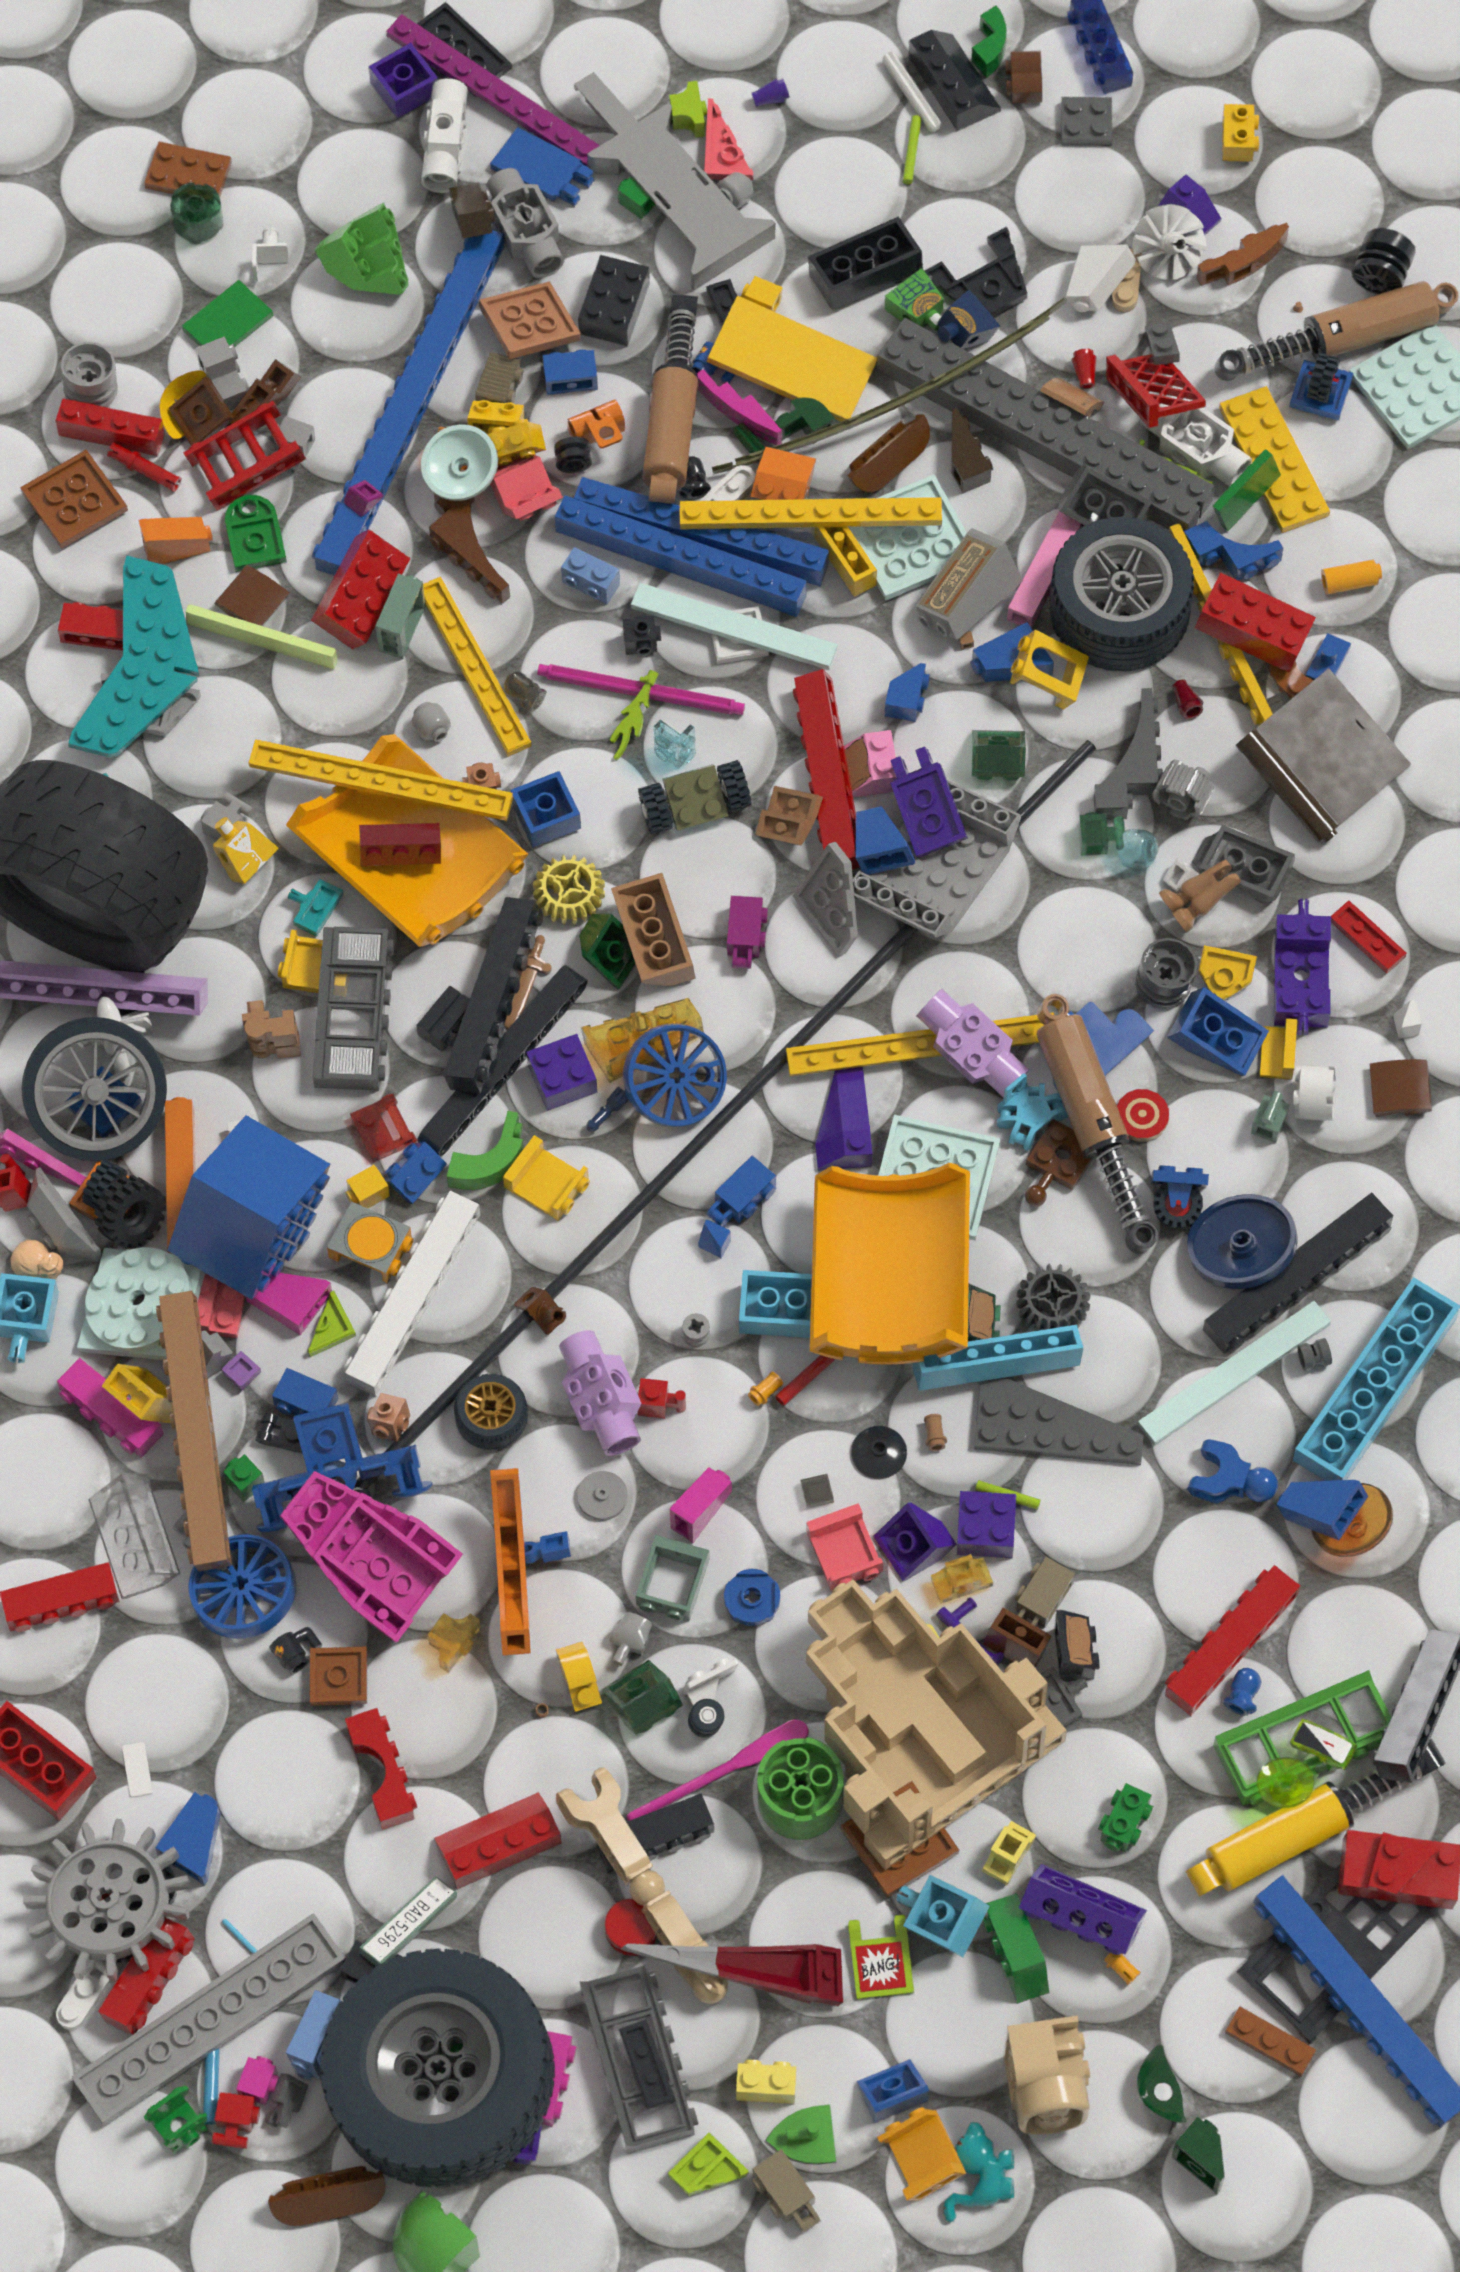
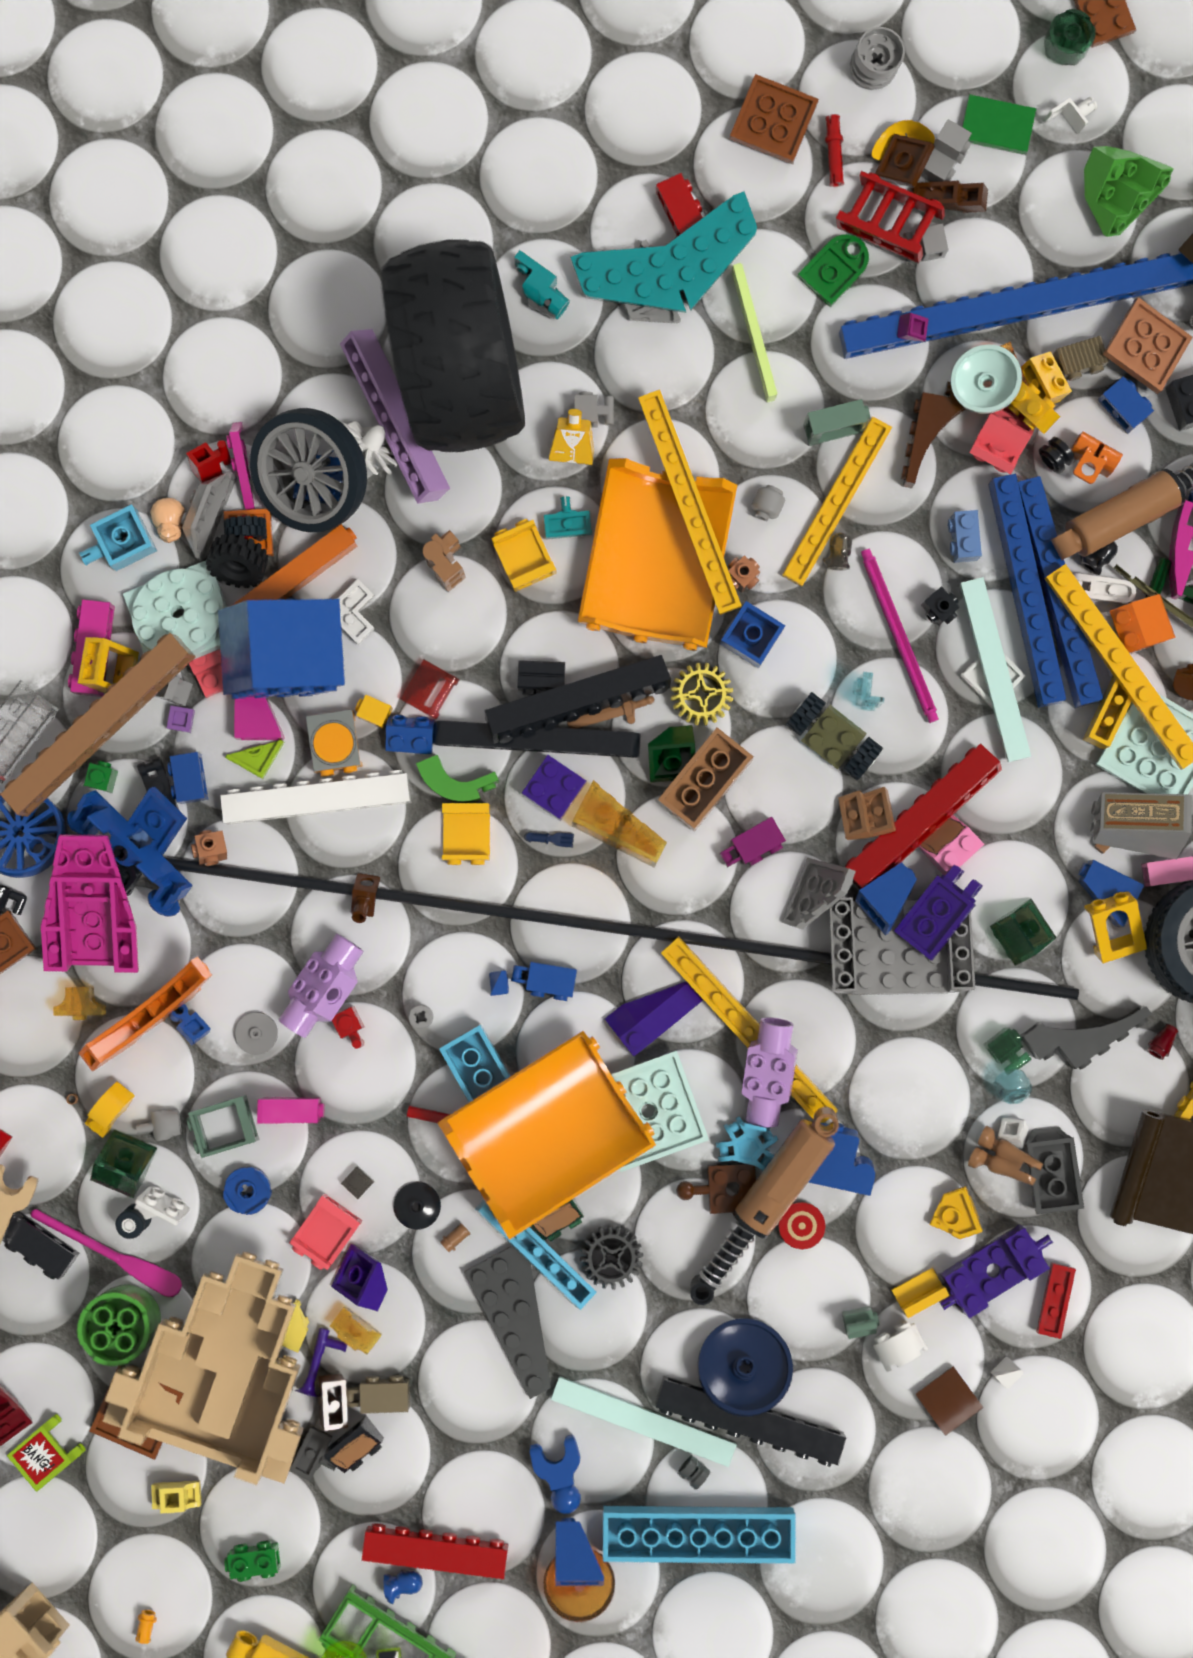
camera: 55 degrees right, 20 degrees up
red brick [55,398,165,456] -> none
orange slope [138,517,213,564] -> none
reddish brown slope [214,565,290,626] -> none
red brick [311,529,411,650] -> none
dark grey window [313,926,394,1091] -> none
dark red brick [359,823,441,866] -> none
wheel [454,1373,528,1450] -> none
lime piece [610,670,659,760] -> none
blue piece [623,1024,727,1127] -> none
light orange pin [748,1371,784,1406] -> none
blue slope [885,663,930,722] -> none
medium azure brick [896,1875,990,1958] -> none
dark purple brick [957,1491,1016,1558] -> none
lime piece [975,1480,1041,1510] -> none
green wedge [982,1893,1050,2004] -> none
dark purple brick [1019,1864,1147,1955] -> none
dark grey wheel [1135,938,1198,1009] -> none
plate [1151,1165,1209,1228] -> none
light grey brick [1152,760,1214,821] -> none
blue slope [1167,987,1269,1076] -> none

